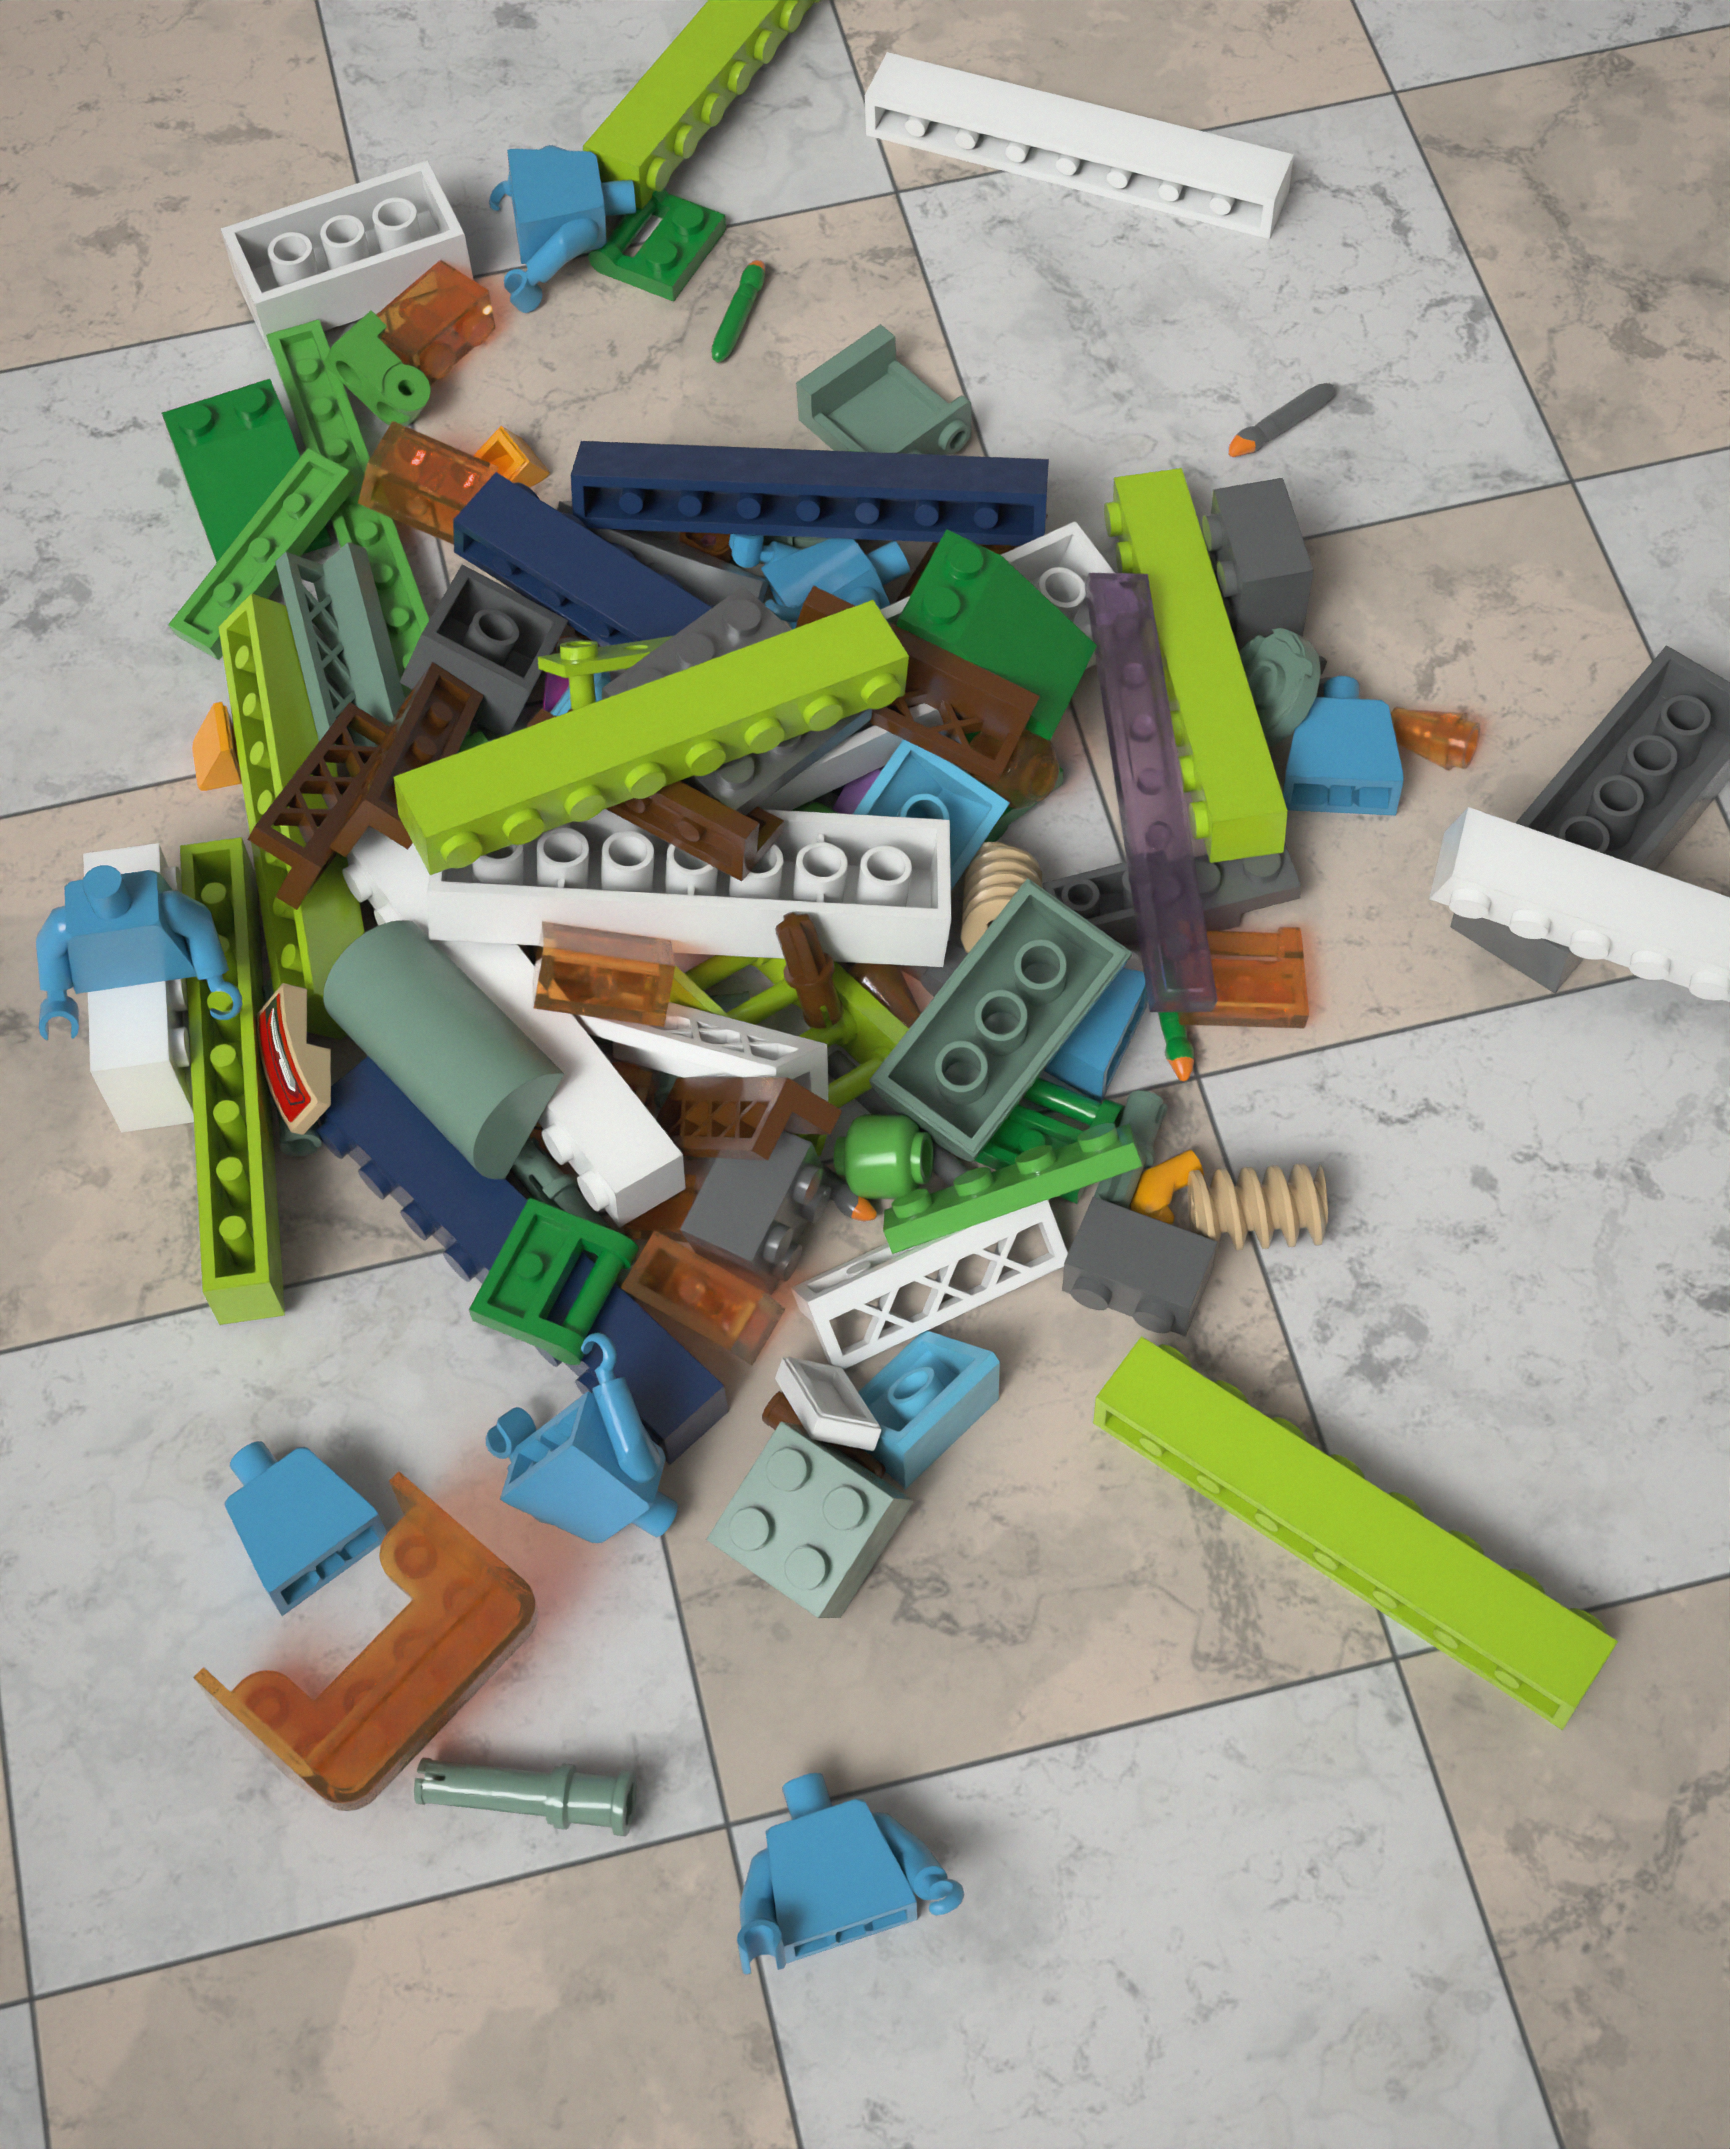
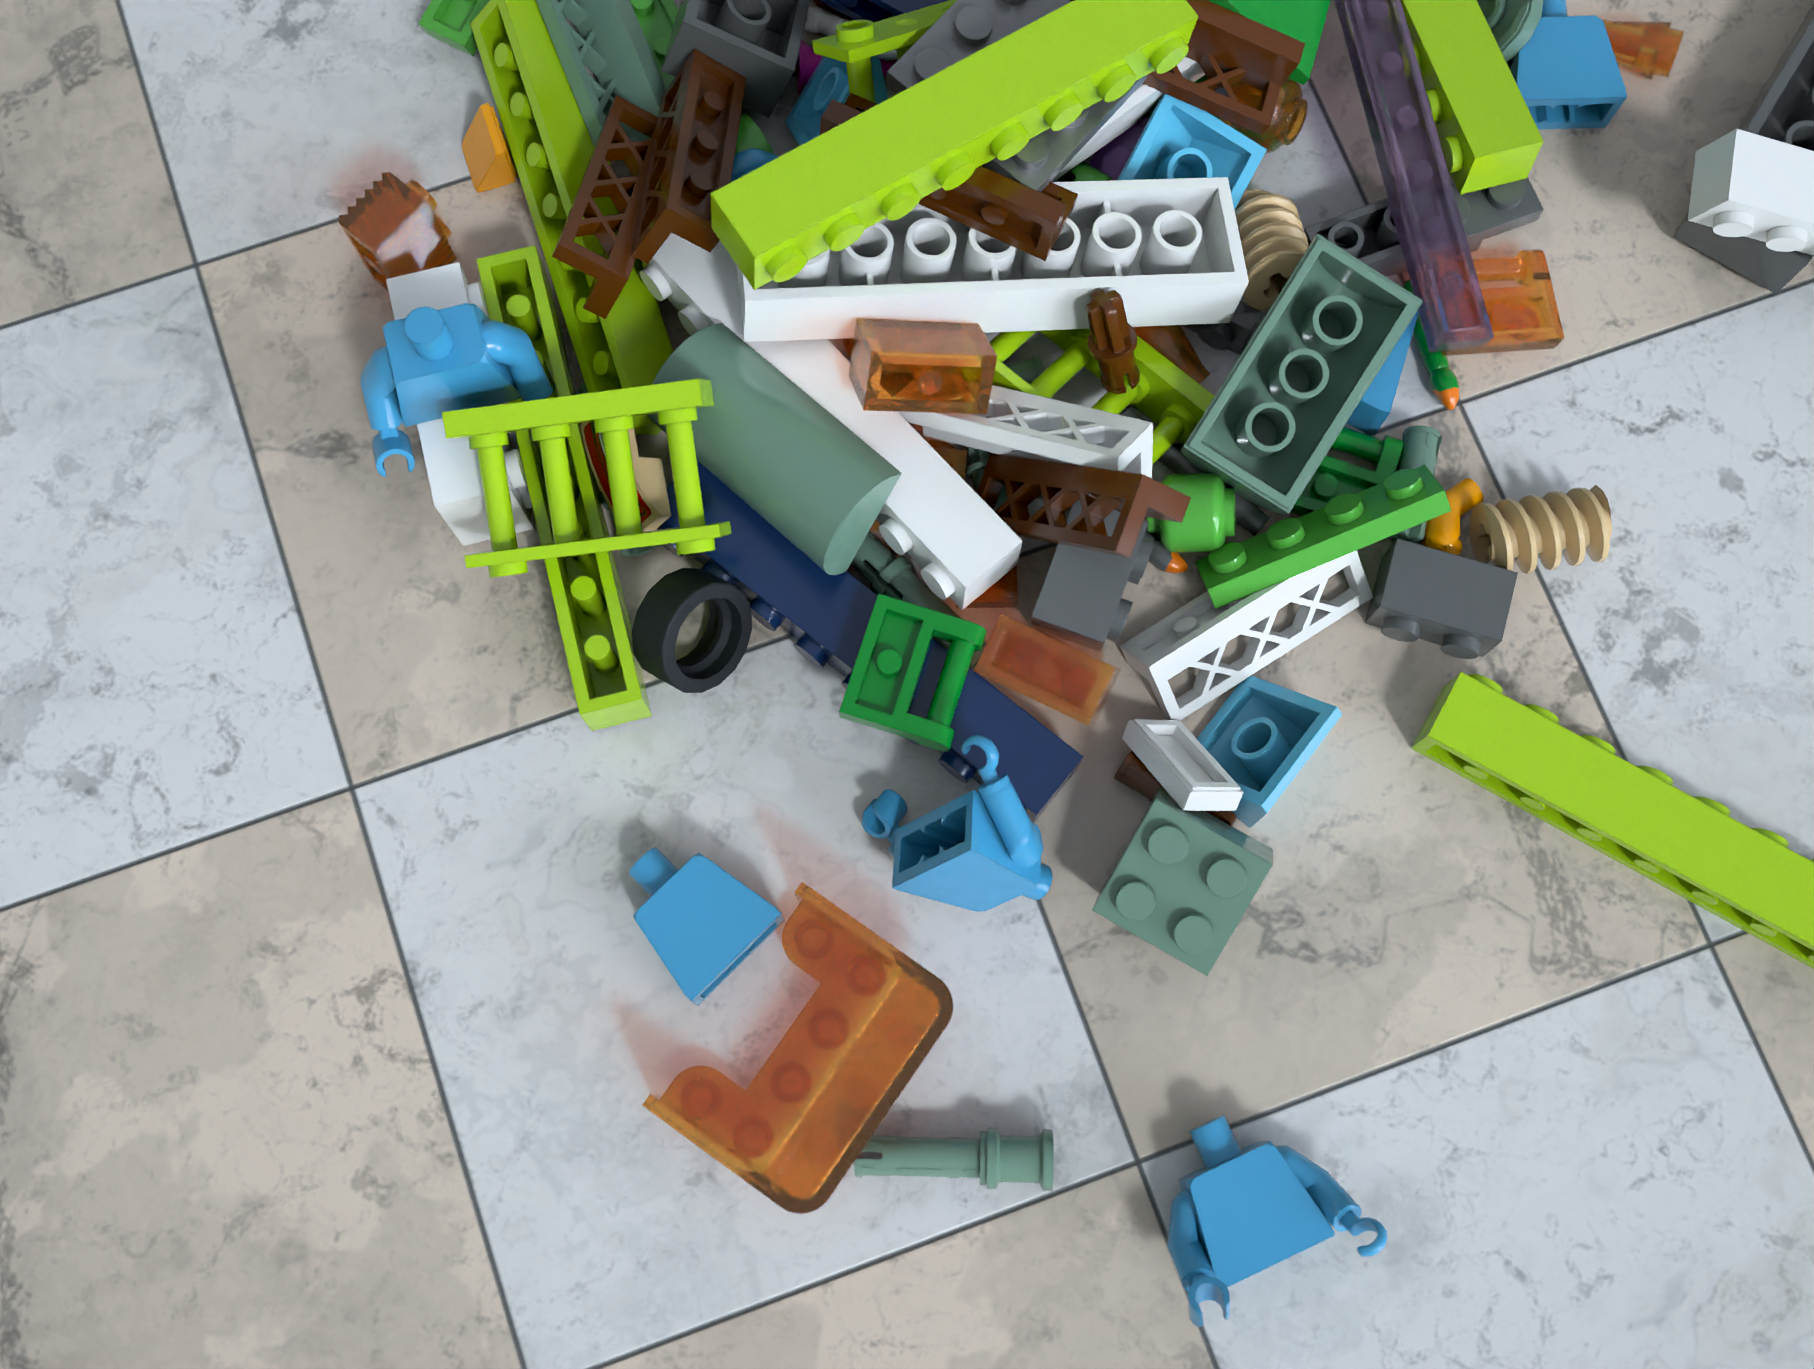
camera: 10 degrees left, 15 degrees up
none -> clear orange brick [339,172,456,291]
none -> lime fence [442,379,732,578]
none -> black tyre [632,568,752,693]

